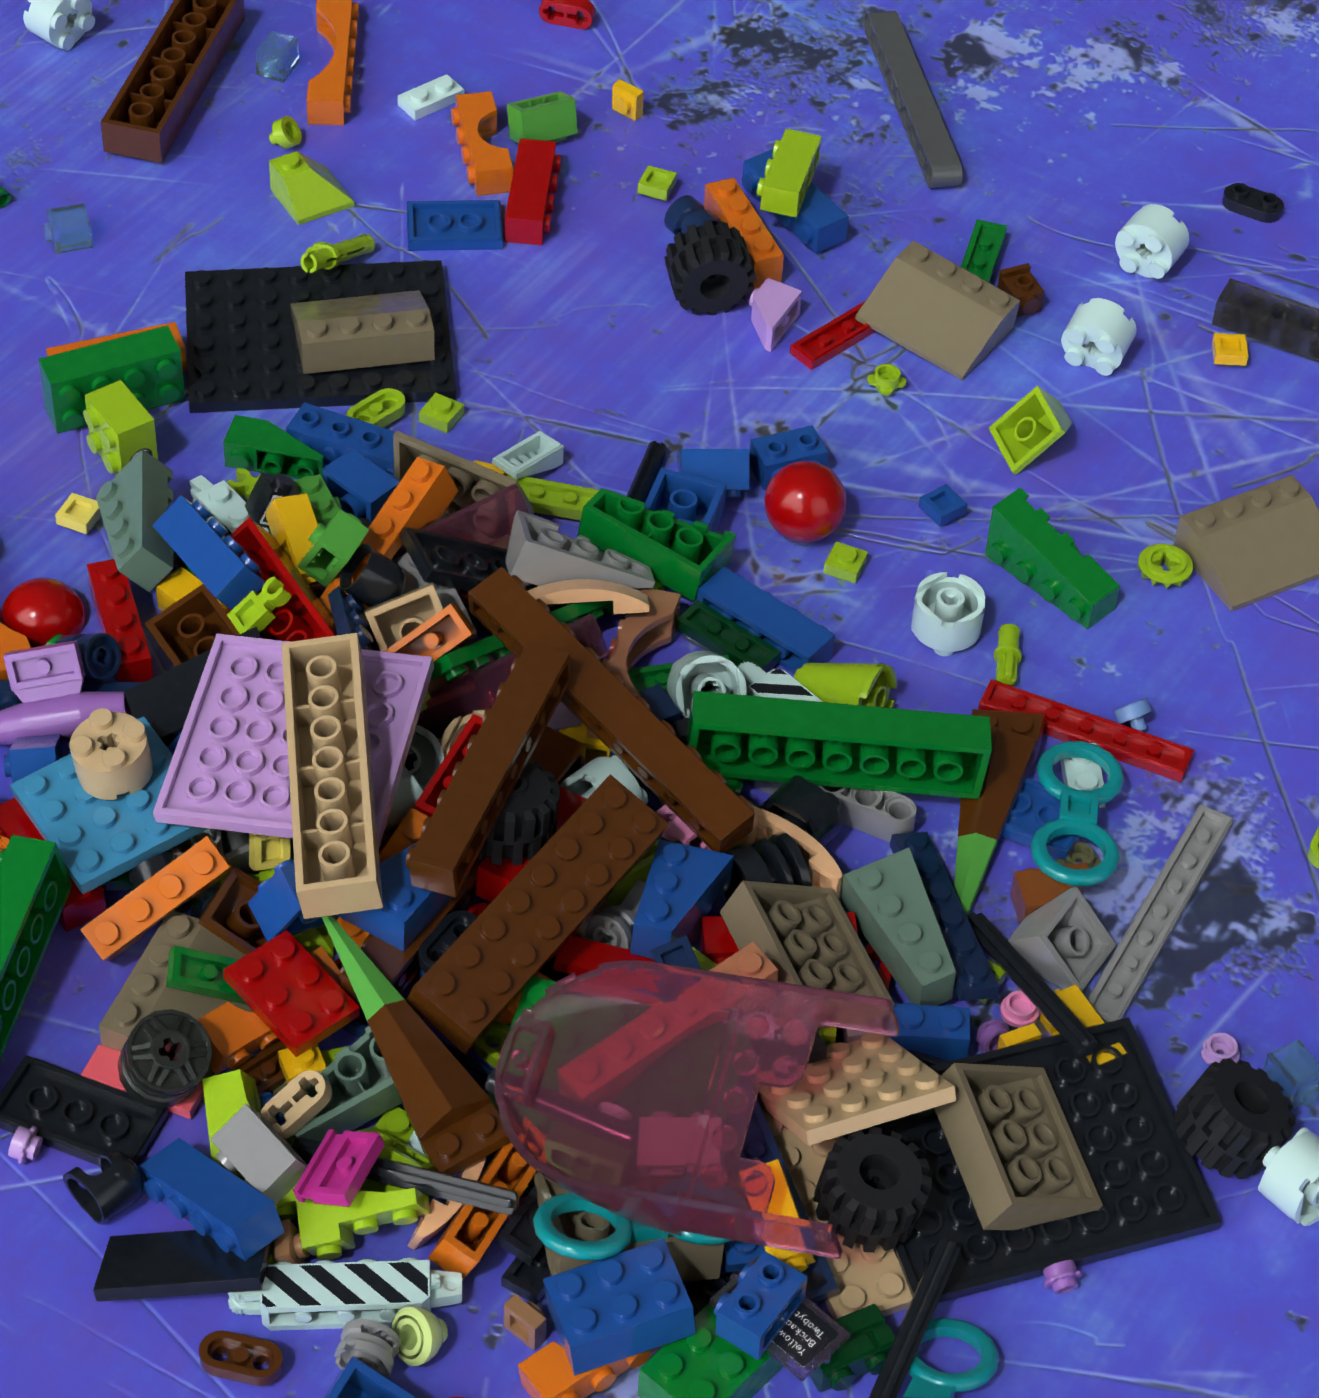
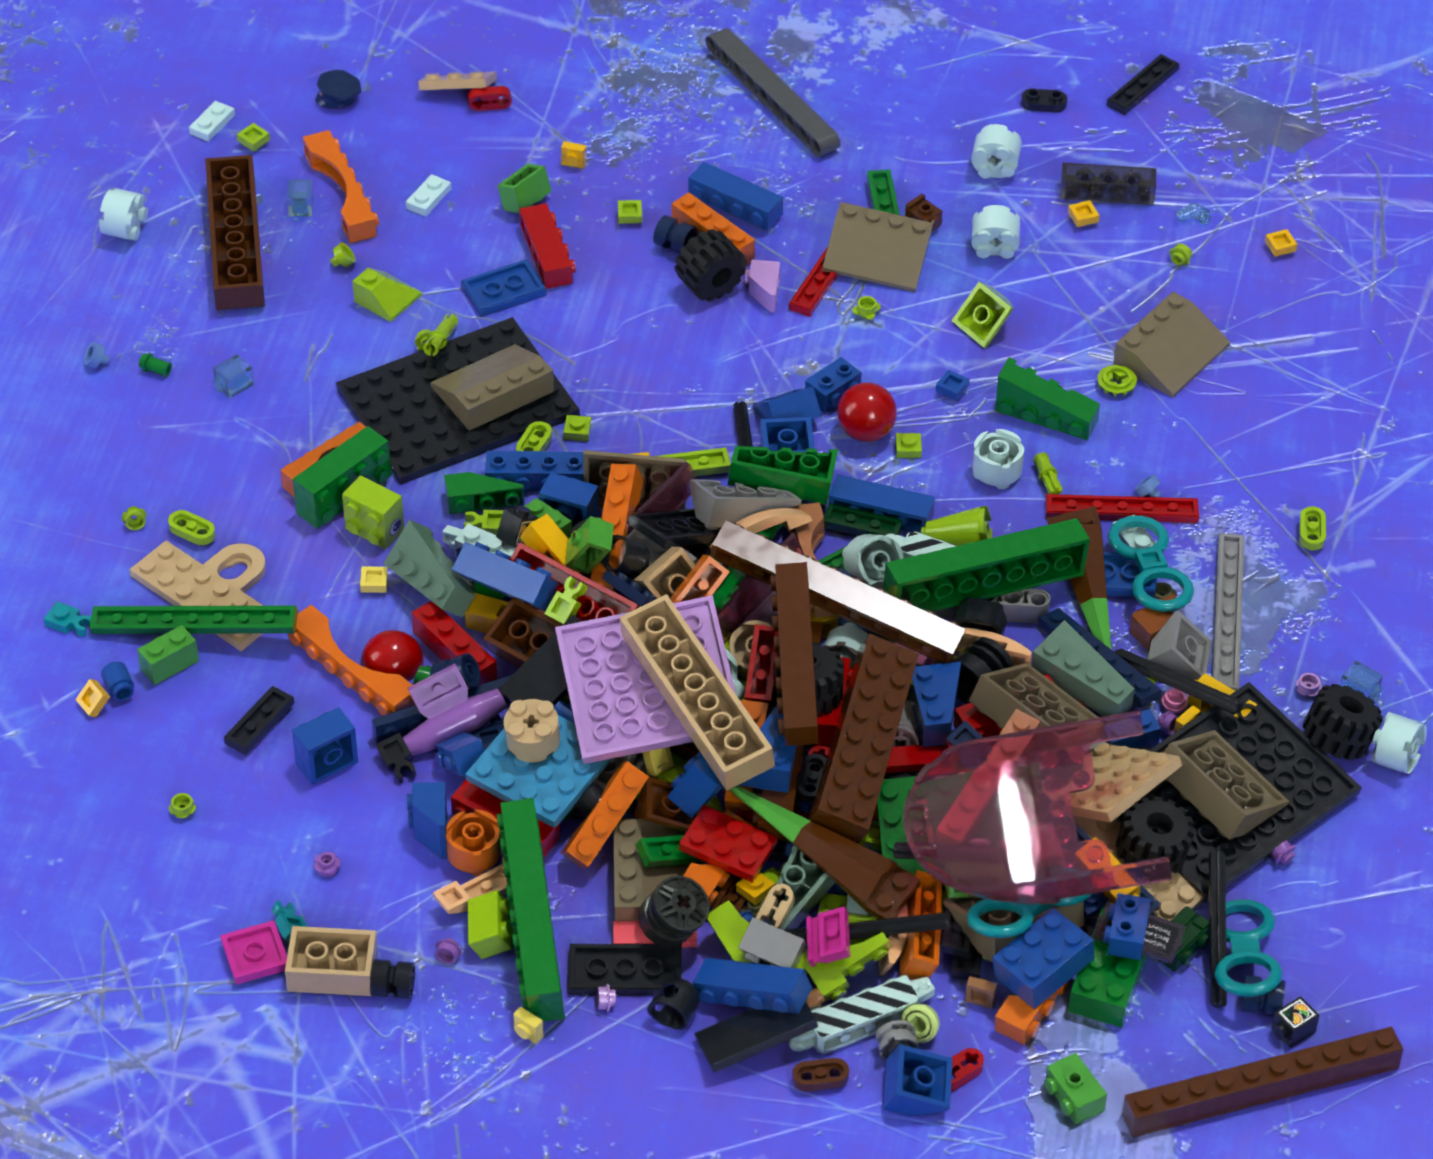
camera: 20 degrees left, 0 degrees up
orange arch [451,91,513,196] -> none
light aqua slope [492,431,564,479] -> none
lime brick [756,128,822,218] -> none

